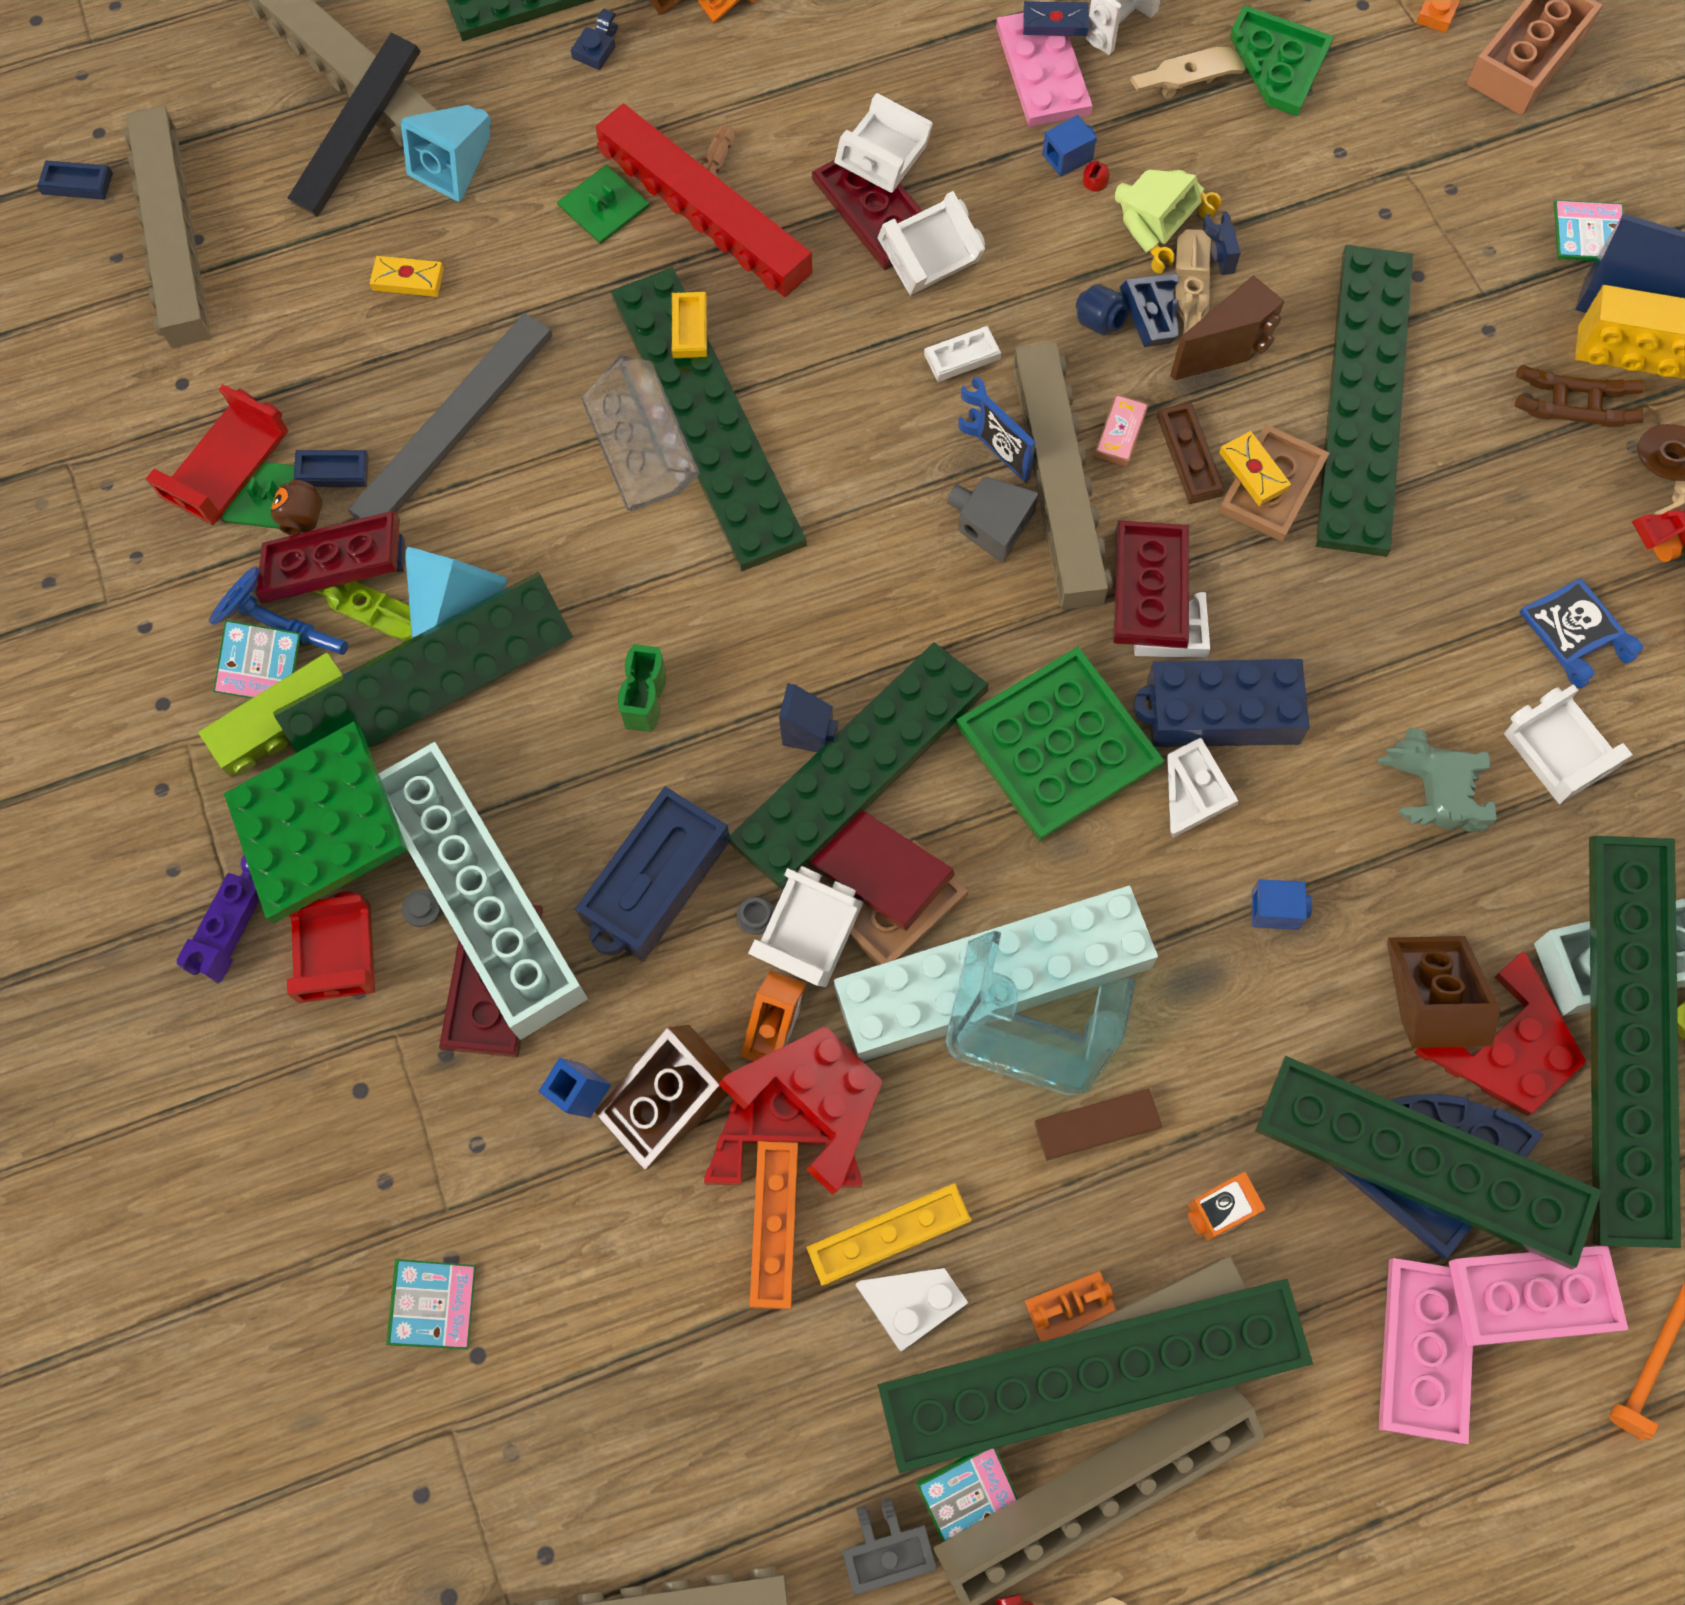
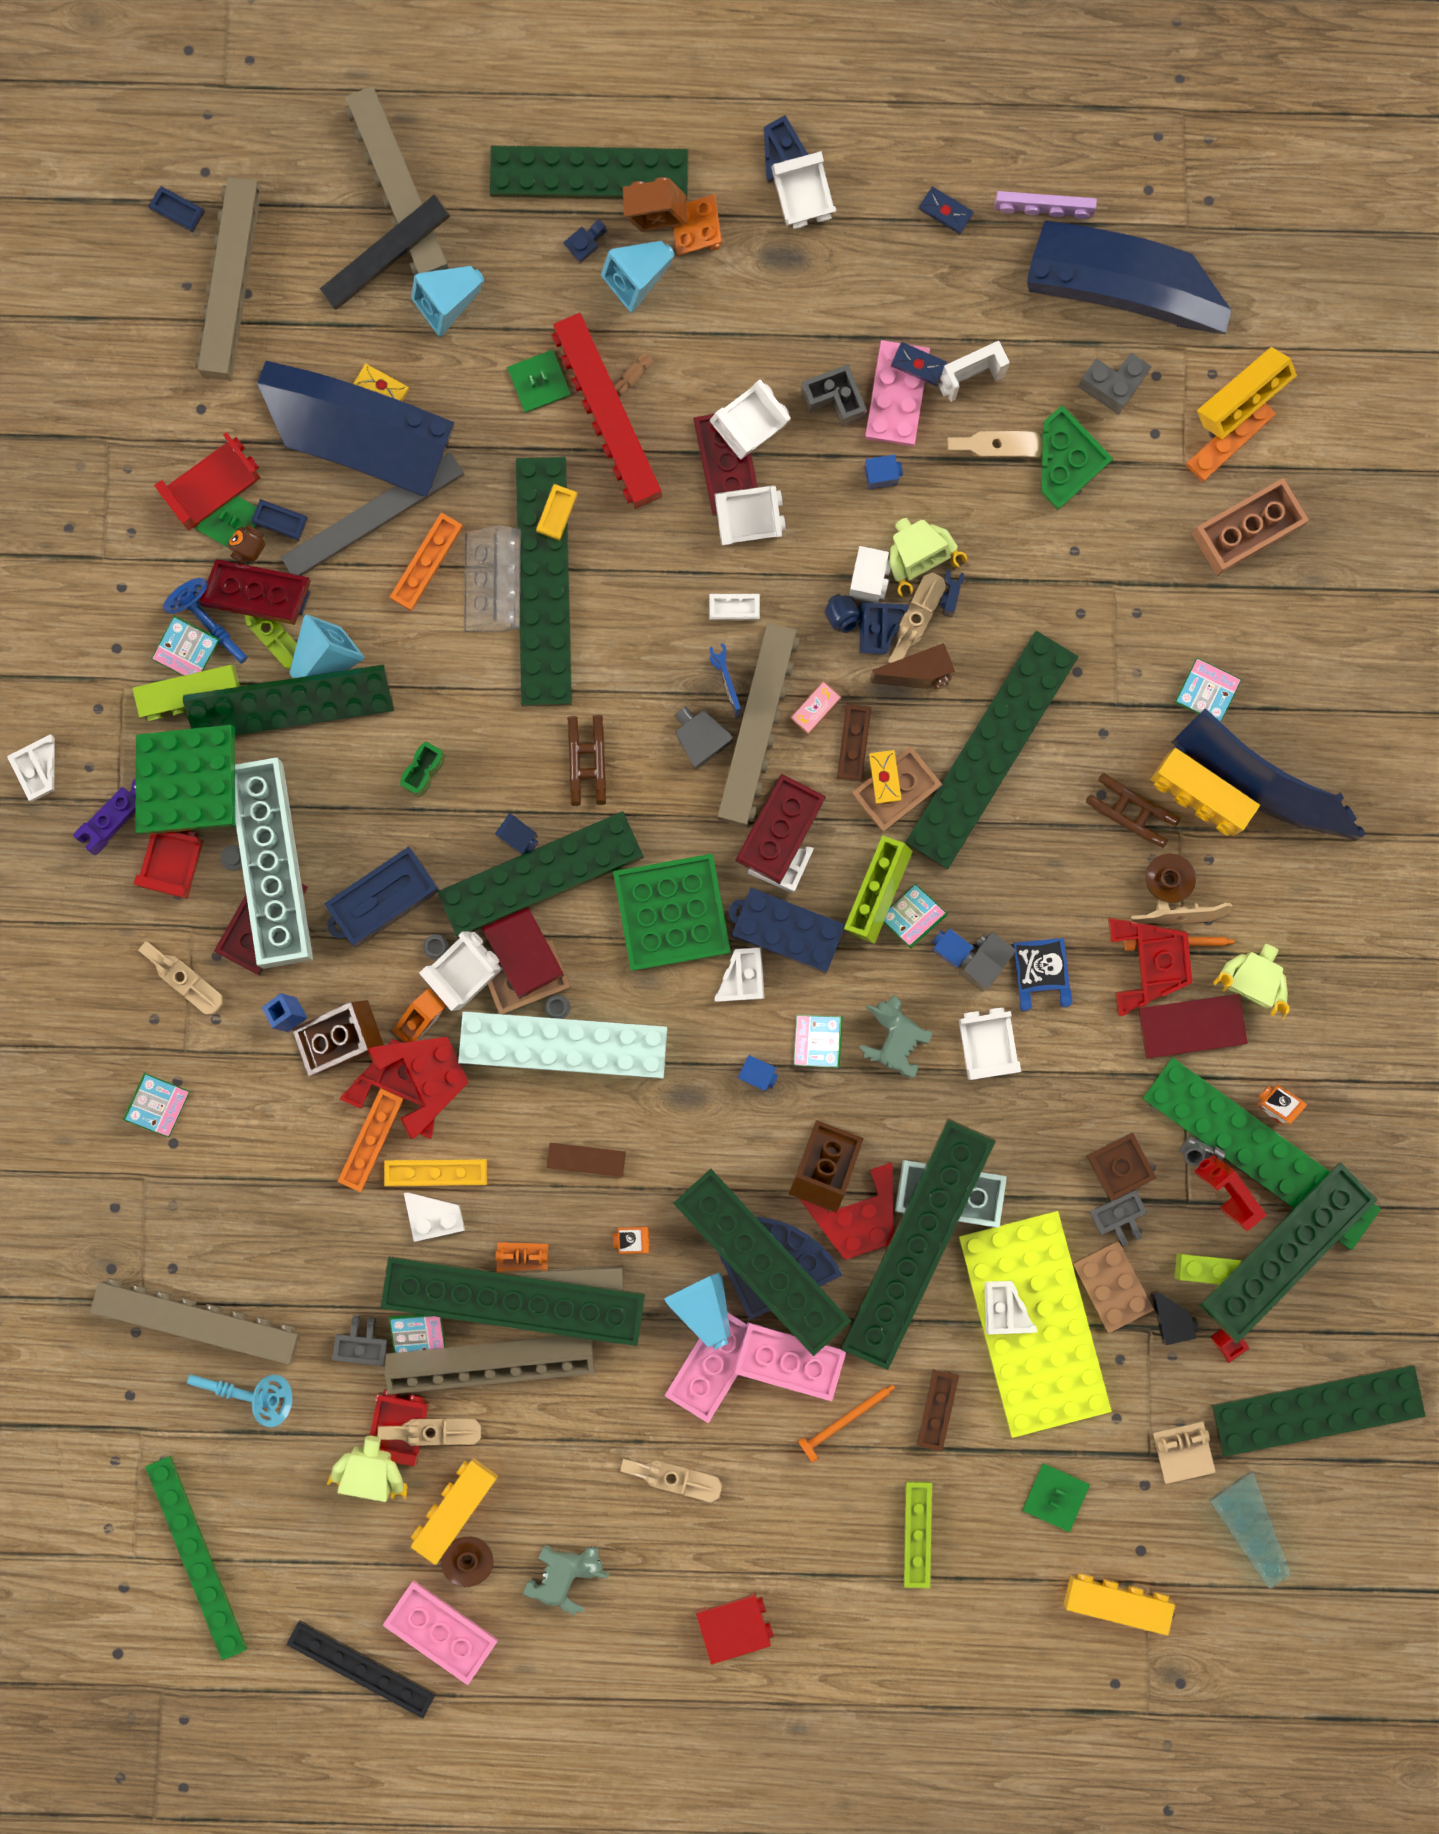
camera: 20 degrees right, 15 degrees up
clear light blue windscreen [946,930,1136,1096] -> none
red hinge [1082,161,1110,192] -> none
none -> white wing [7,734,55,802]
none -> tan piece [138,941,223,1015]
none -> dark blue slope [257,360,454,498]
none -> orange plate [389,512,463,612]
none -> dark grey plate [545,995,570,1019]
none -> reddish brown piece [567,715,606,806]
none -> medium azure slope [600,241,674,313]
none -> tan piece [620,1458,723,1503]
none -> medium azure slope [664,1272,731,1350]
none -> piece [793,1015,843,1068]
none -> dark grey brick [801,365,867,427]
none -> lime brick [844,835,913,944]
none -> white brick [849,546,891,603]
none -> piece [884,883,948,949]
none -> blue brick [932,928,973,969]
none -> dark grey brick [959,932,1016,992]

